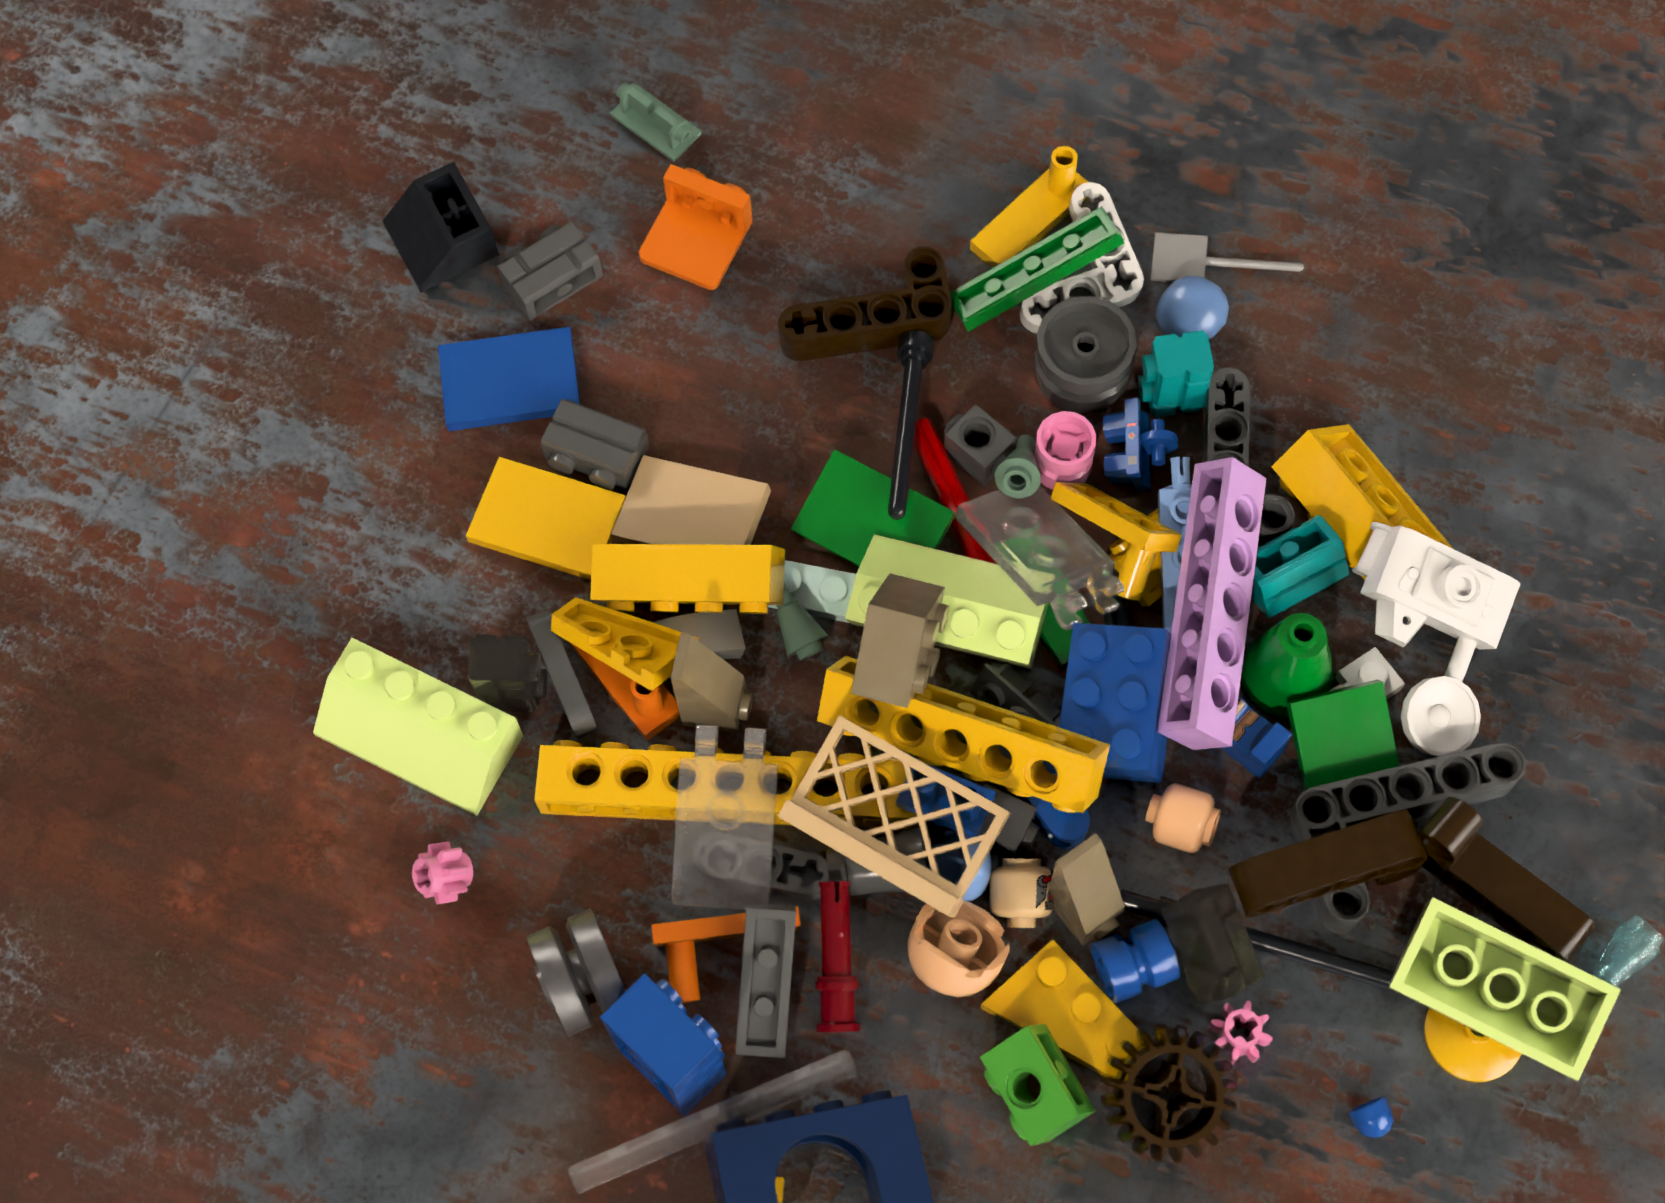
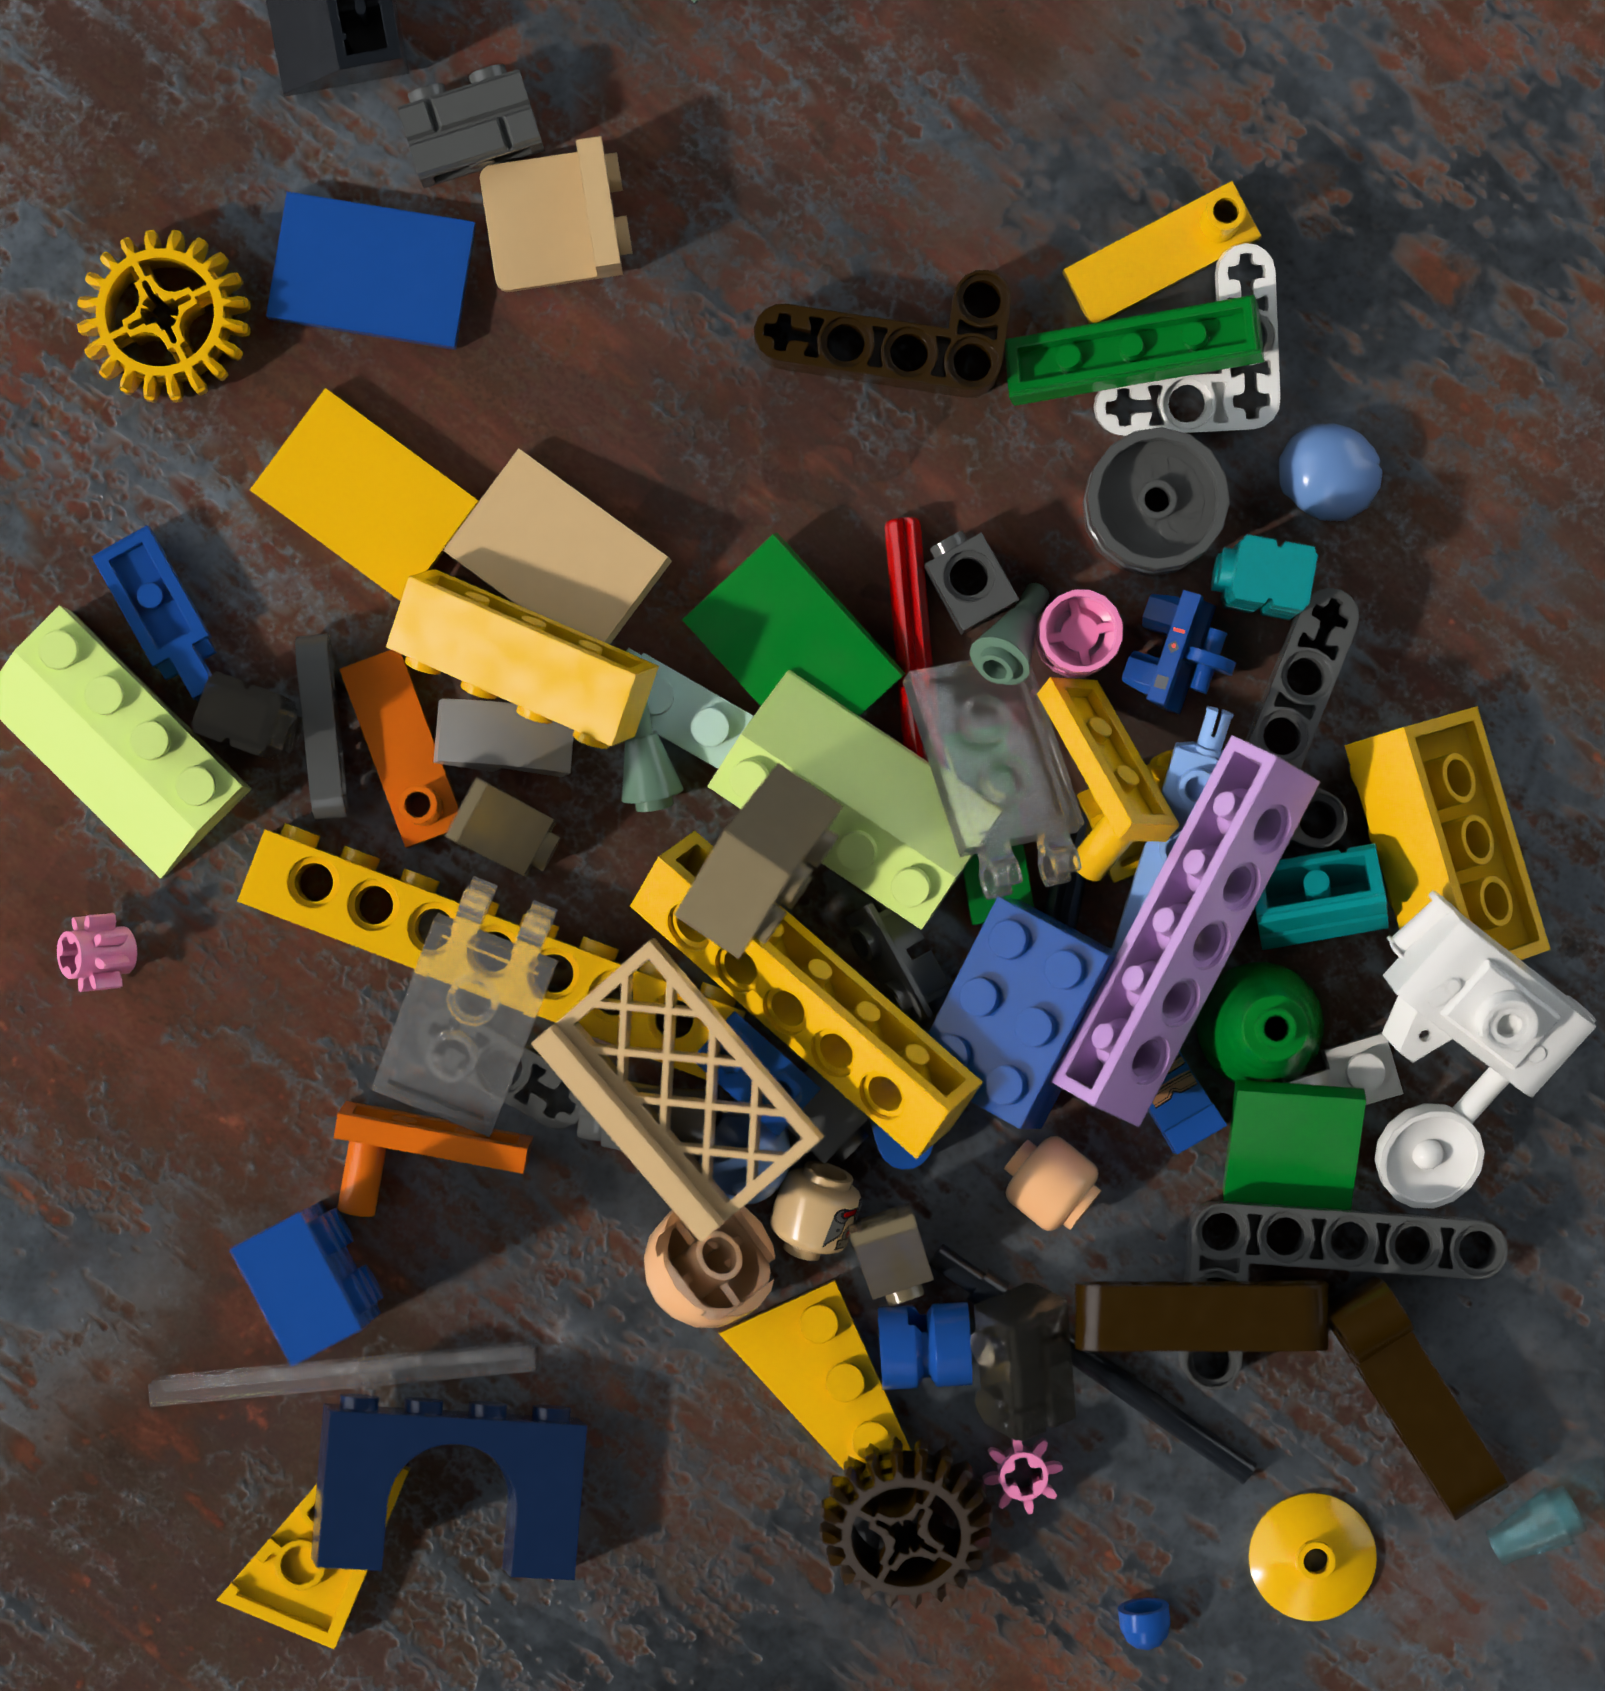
camera: 15 degrees right, 20 degrees up
flat silver wheel [526,908,626,1037] -> none
dark grey brick [541,398,649,490] -> none
yellow wing [551,597,699,691] -> none
orange bracket [639,164,753,290] -> none
dark grey plate [735,904,796,1058] -> none
dark red pin [815,881,860,1032] -> none
black piece [888,330,934,520] -> none
bright green brick [980,1024,1096,1146] -> none
light grey piece [1151,233,1304,282] -> none
yellowish green slope [1389,897,1621,1081] -> none
none -> yellow gear [77,230,251,403]
none -> blue hinge [92,525,220,702]
none -> tan bracket [480,136,633,292]

